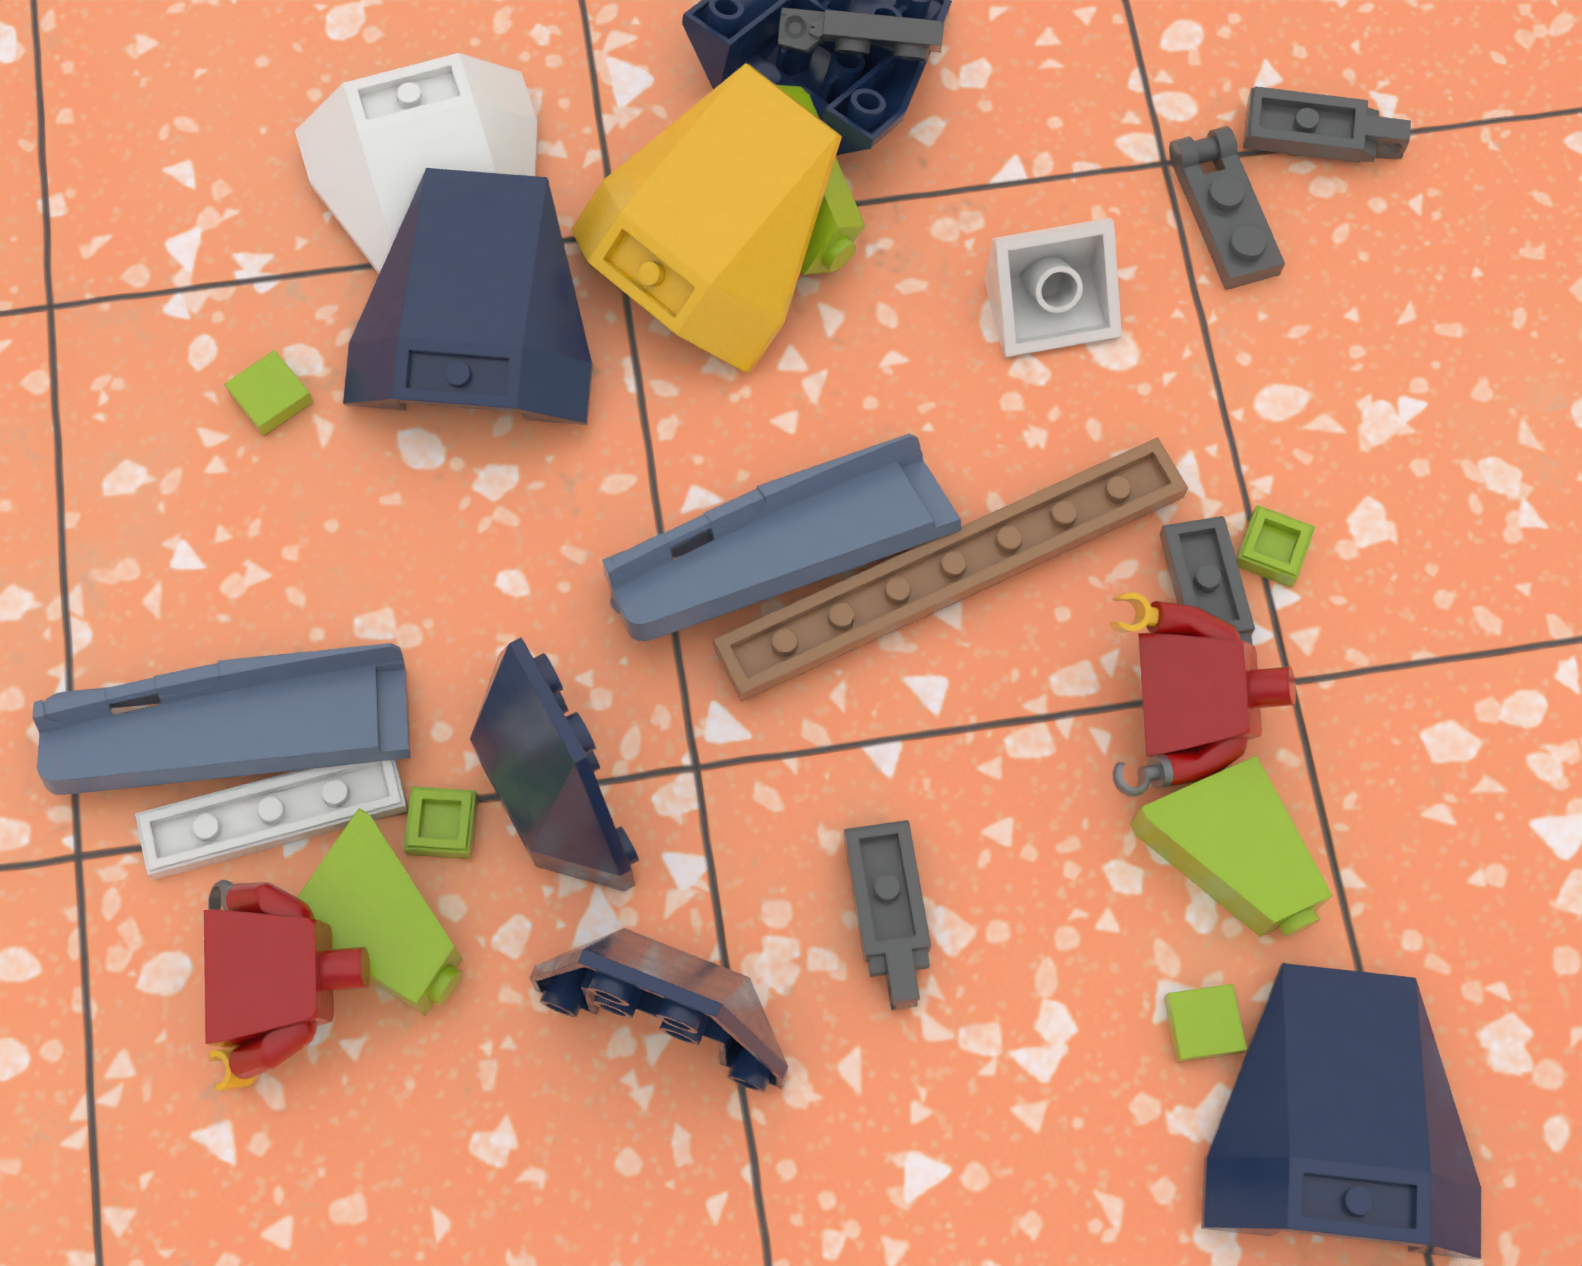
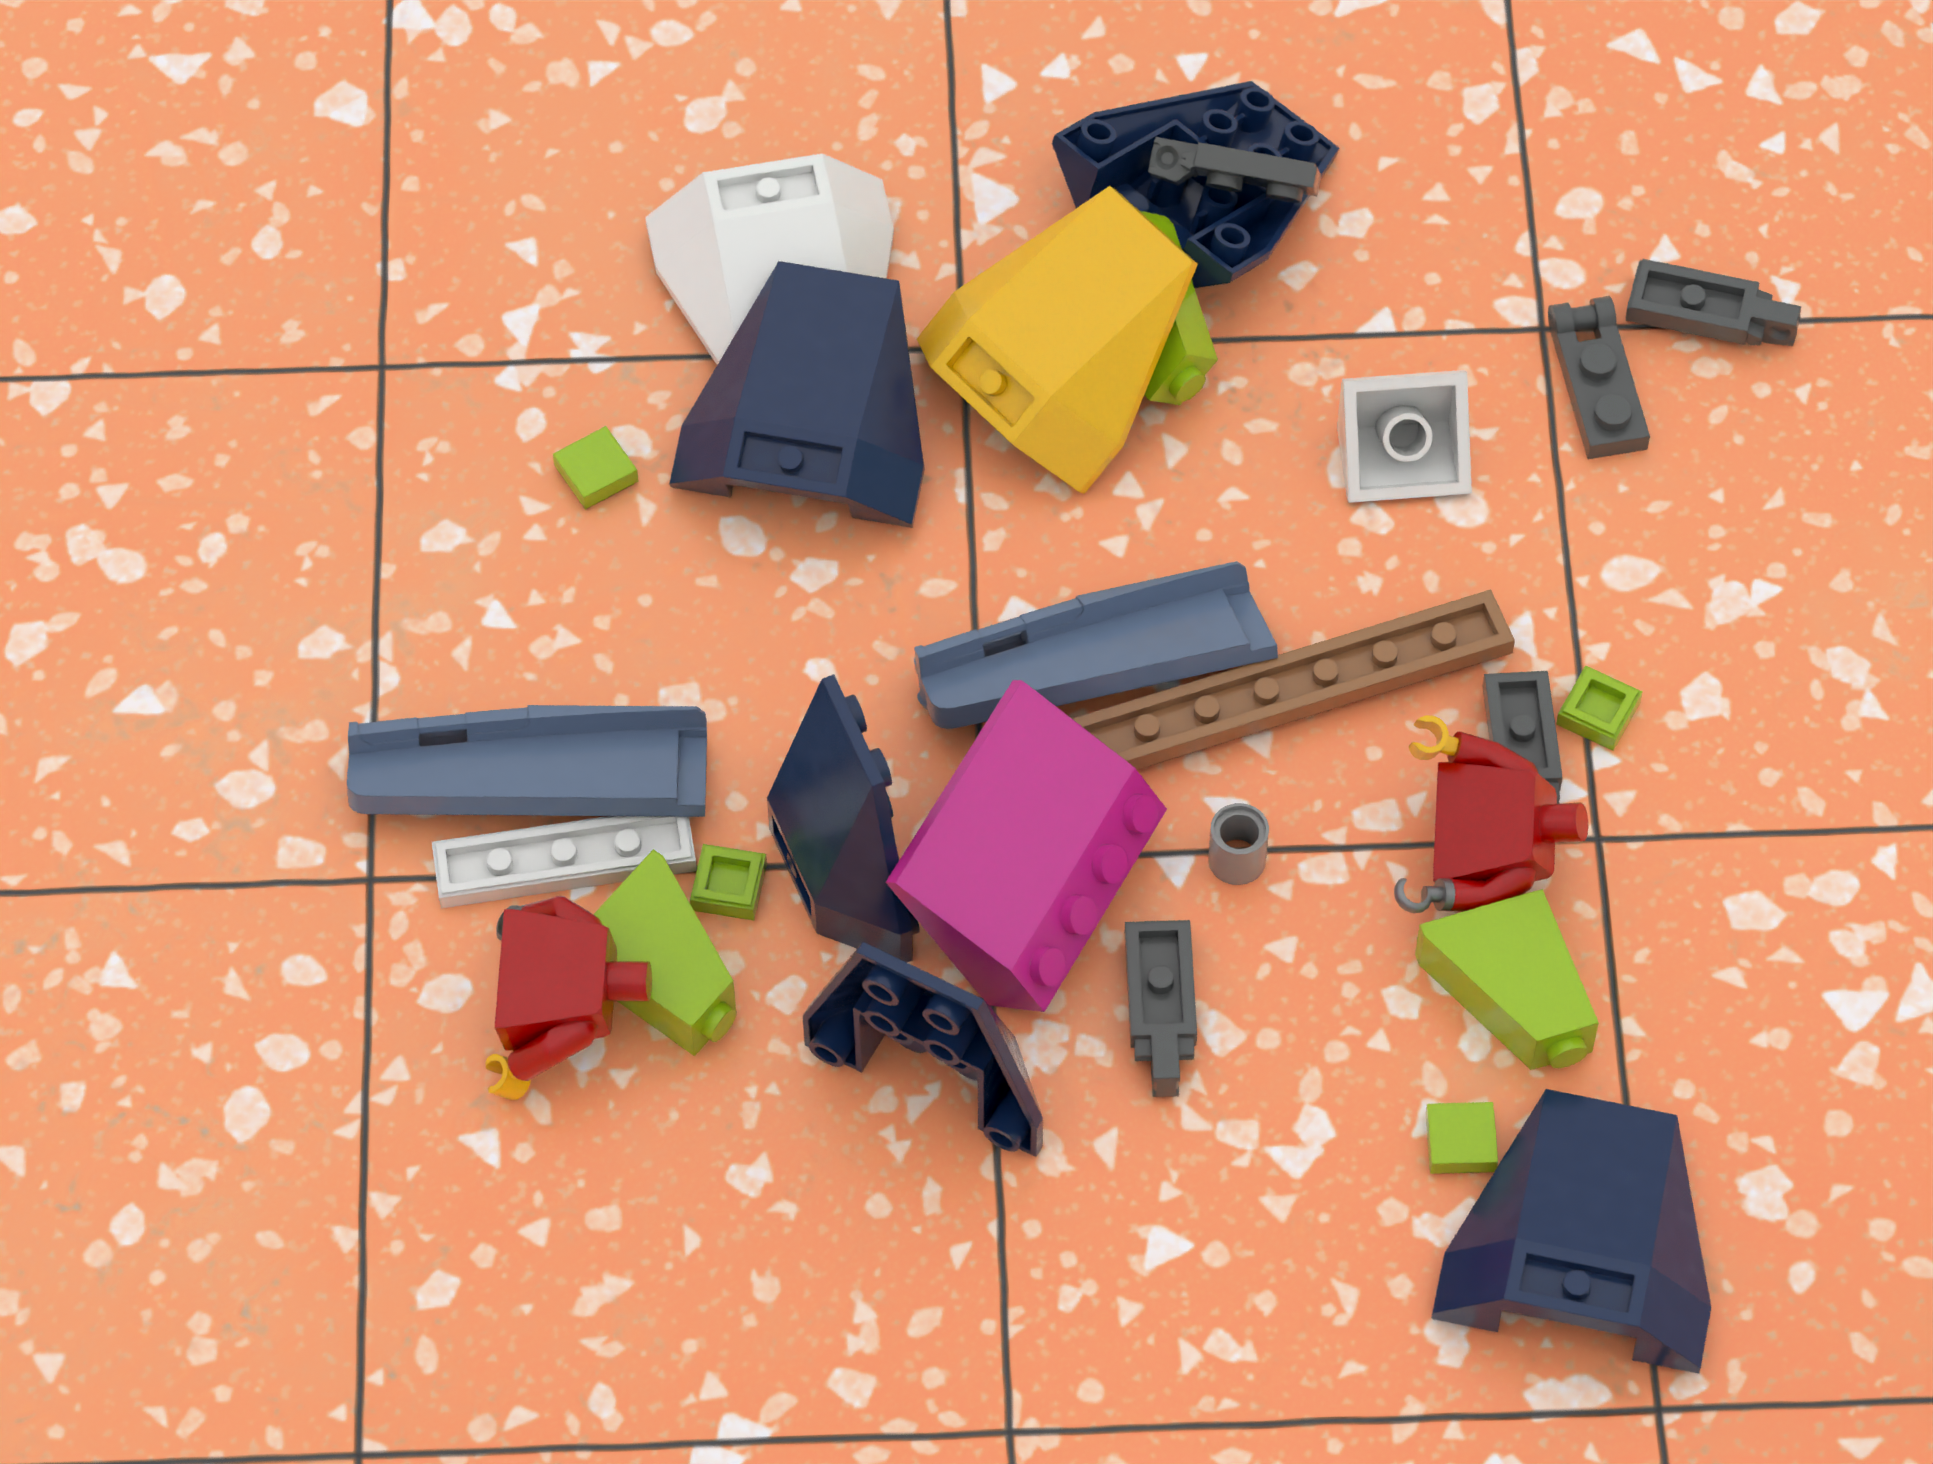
camera: 10 degrees right, 10 degrees down
none -> dark pink slope [886,680,1167,1012]
none -> light grey beam [1208,803,1269,885]

